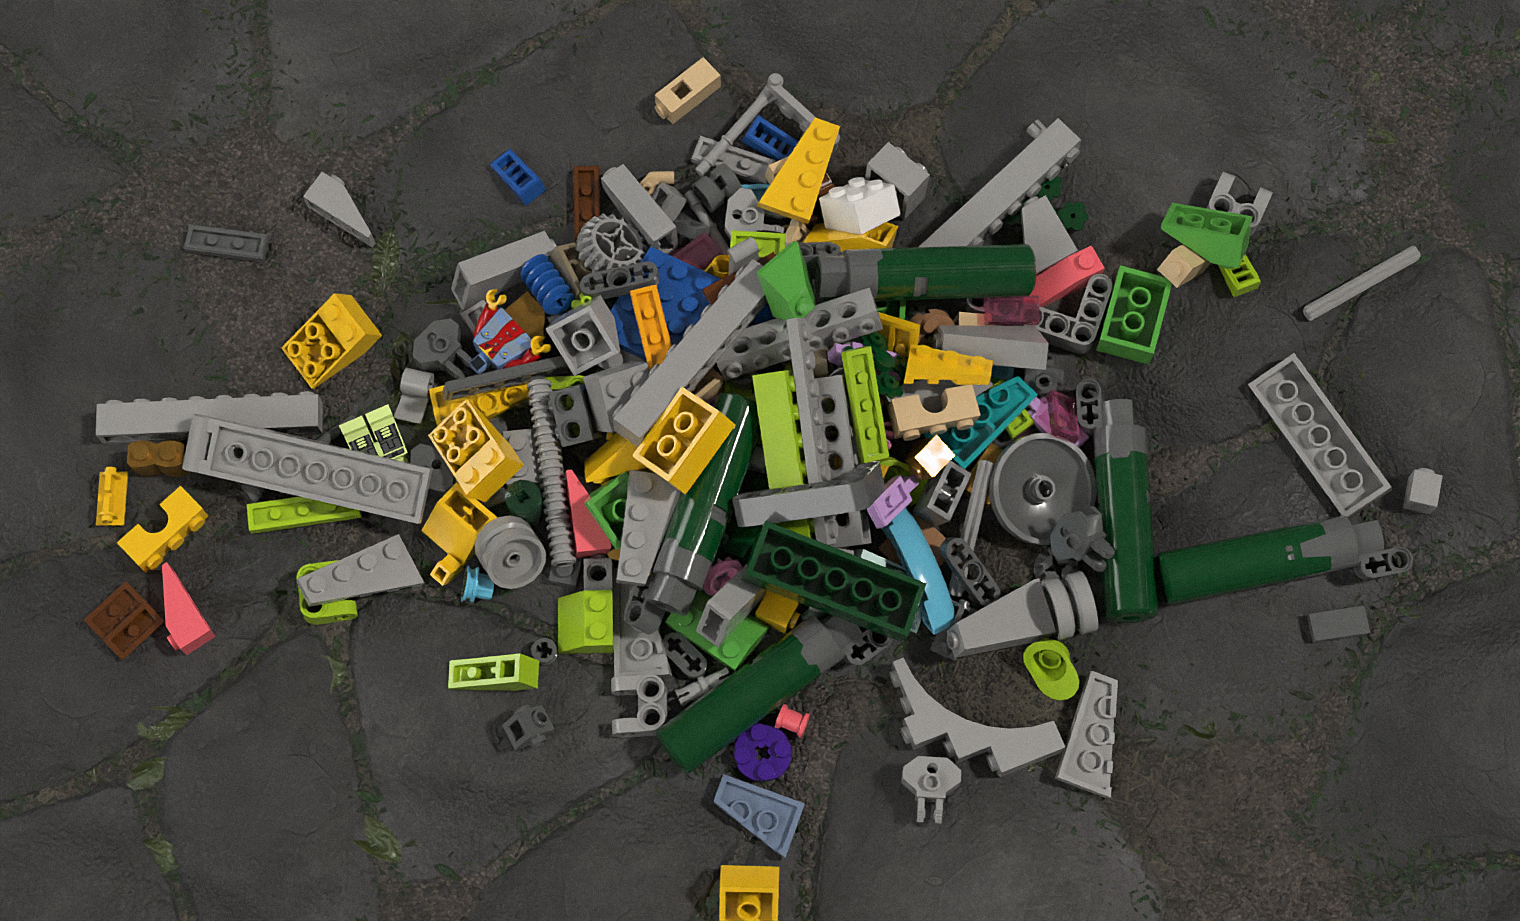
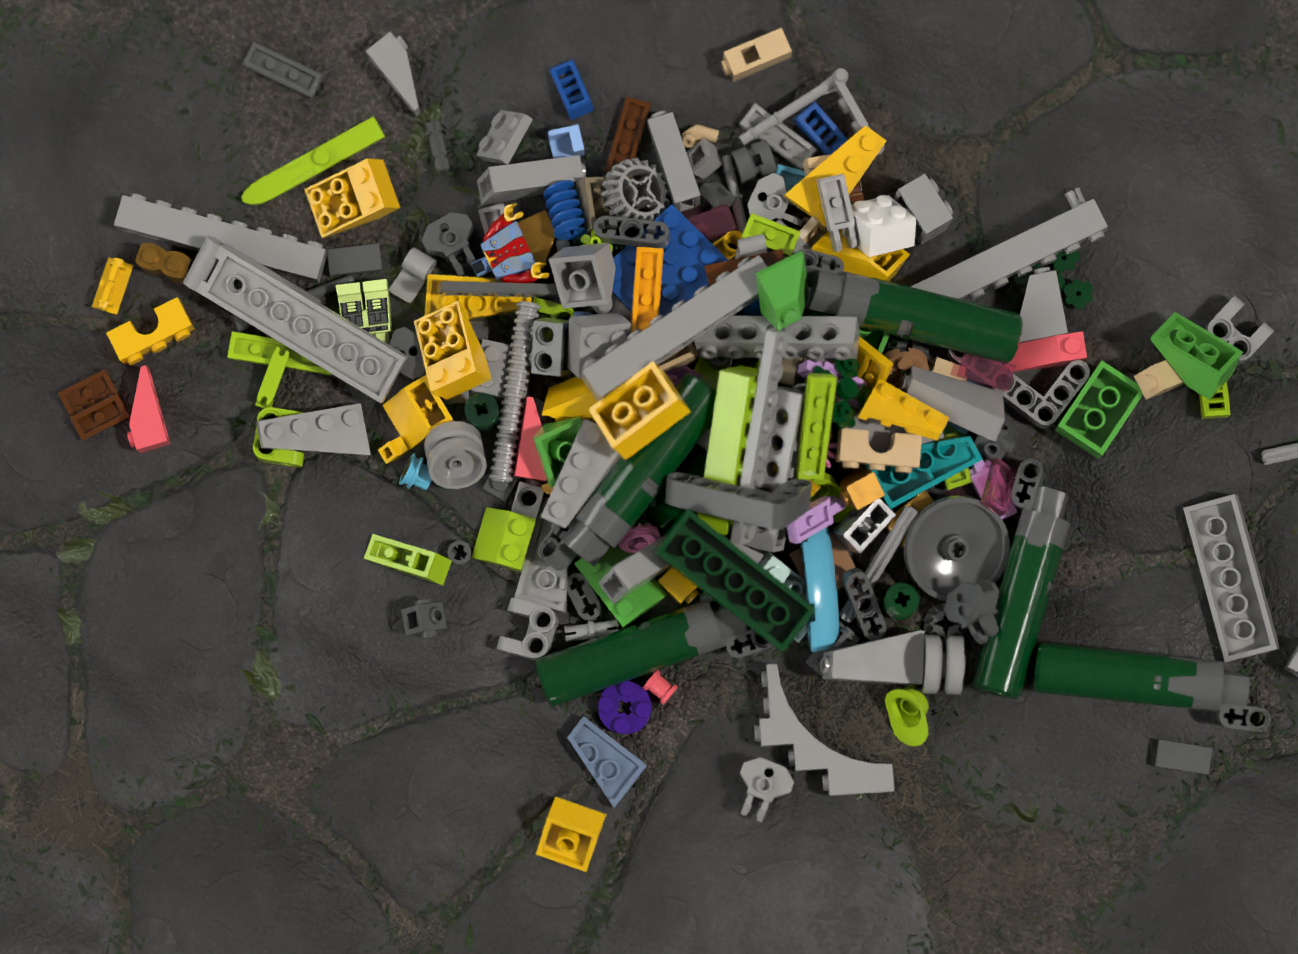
camera: 20 degrees right, 10 degrees up
light grey wing [1055,670,1118,799] -> none
none -> lime piece [241,116,385,205]
none -> lime piece [255,346,290,409]
none -> dark grey tile [327,243,383,277]
none -> dark grey axle [426,120,450,172]
none -> light grey plate [476,110,533,165]
none -> light blue panel [548,124,585,159]
none -> light grey hinge [816,174,857,252]
none -> dark green piece [882,583,920,620]

